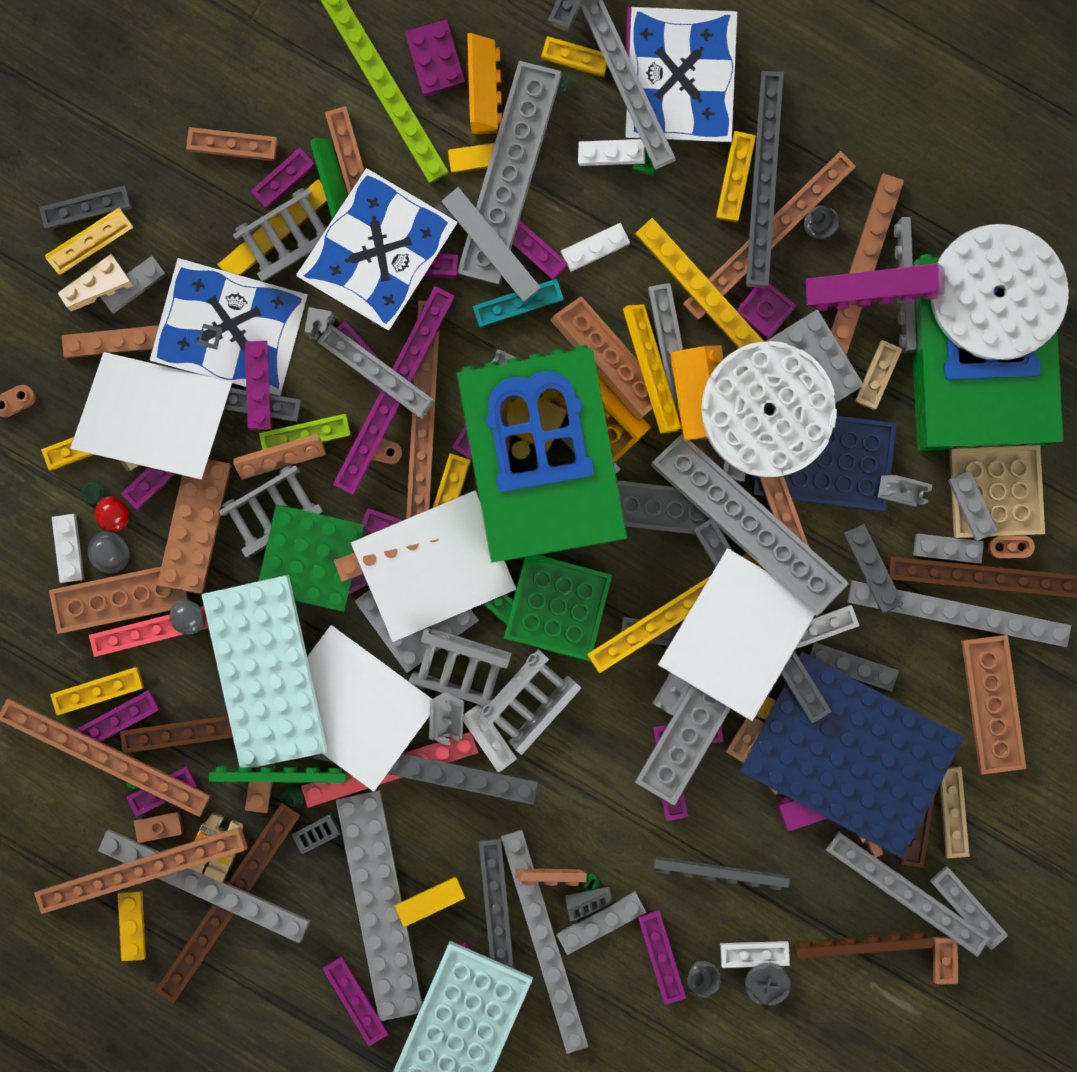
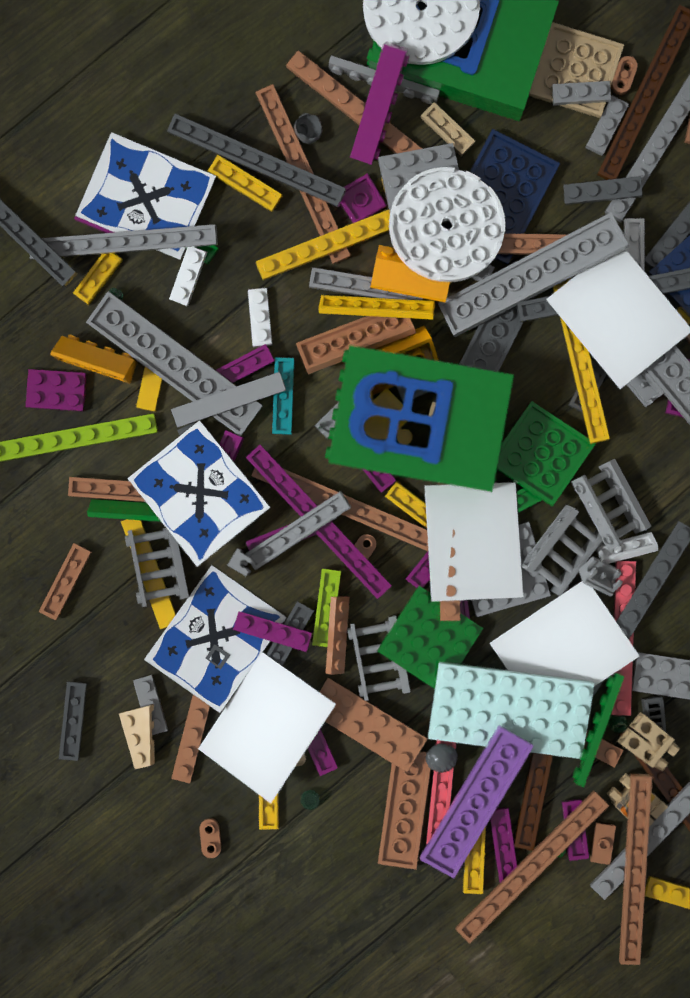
camera: 65 degrees left, 0 degrees up
yellow plate [45,207,133,275] -> none
white plate [52,514,84,583] -> none
dark grey hat [88,531,130,574] -> none
red hair [95,496,129,532] -> none
magenta plate [251,148,316,209] -> none
light grey hinge [878,475,932,507] -> none
none -> medium lavender plate [420,725,534,878]
none -> tan hips [617,712,679,771]

